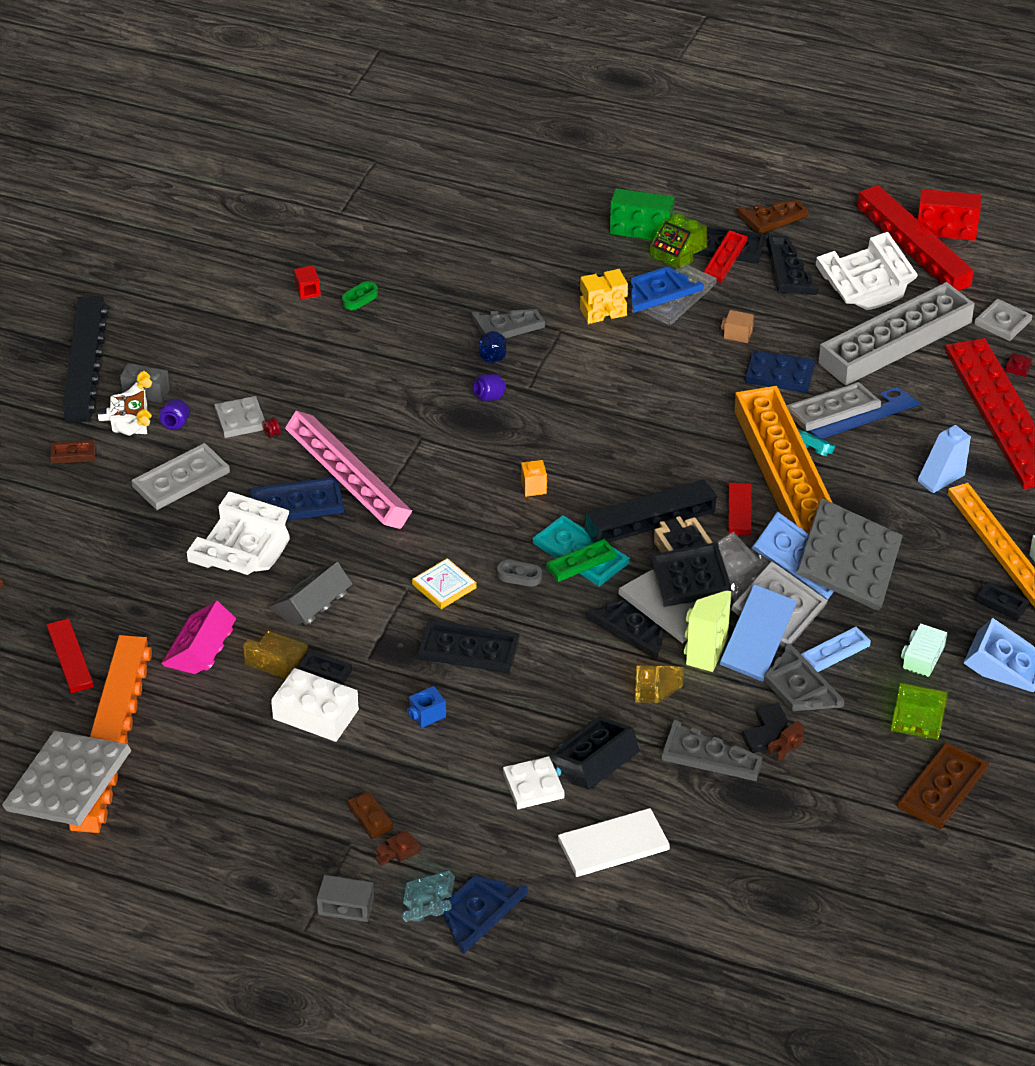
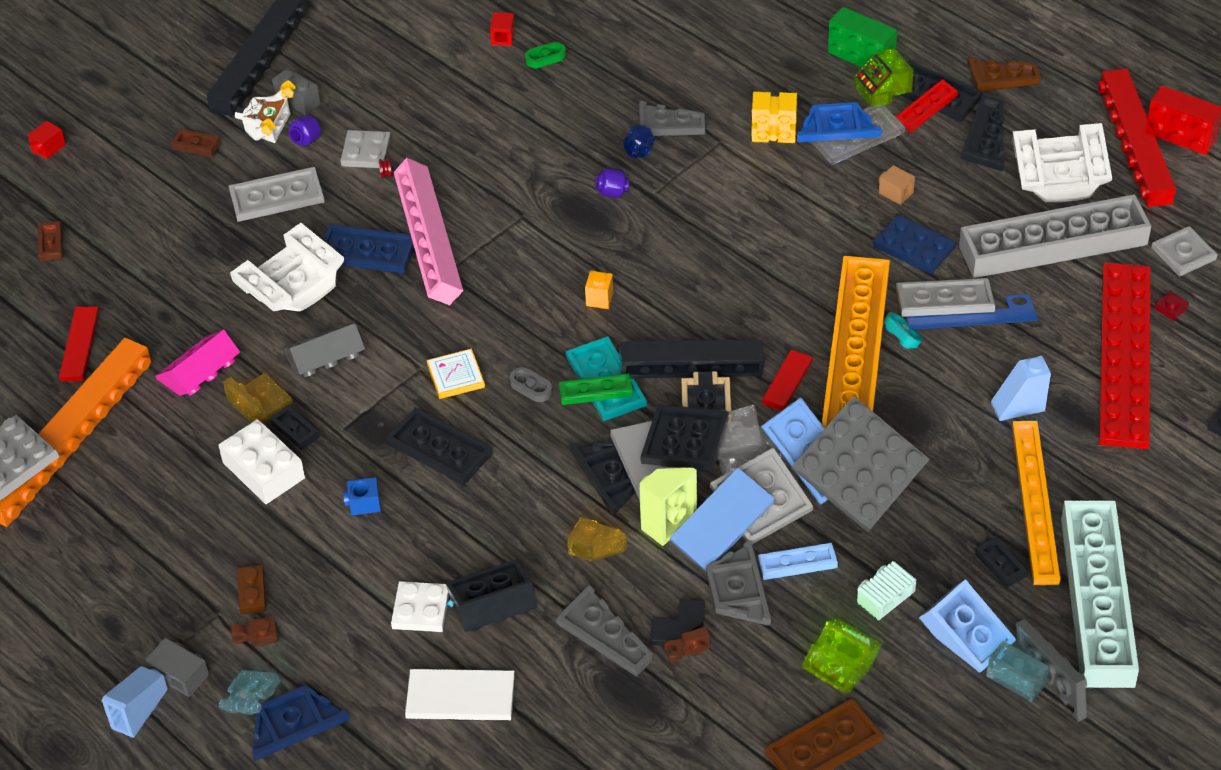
camera: 25 degrees right, 5 degrees up
none -> light blue slope [101,666,168,738]

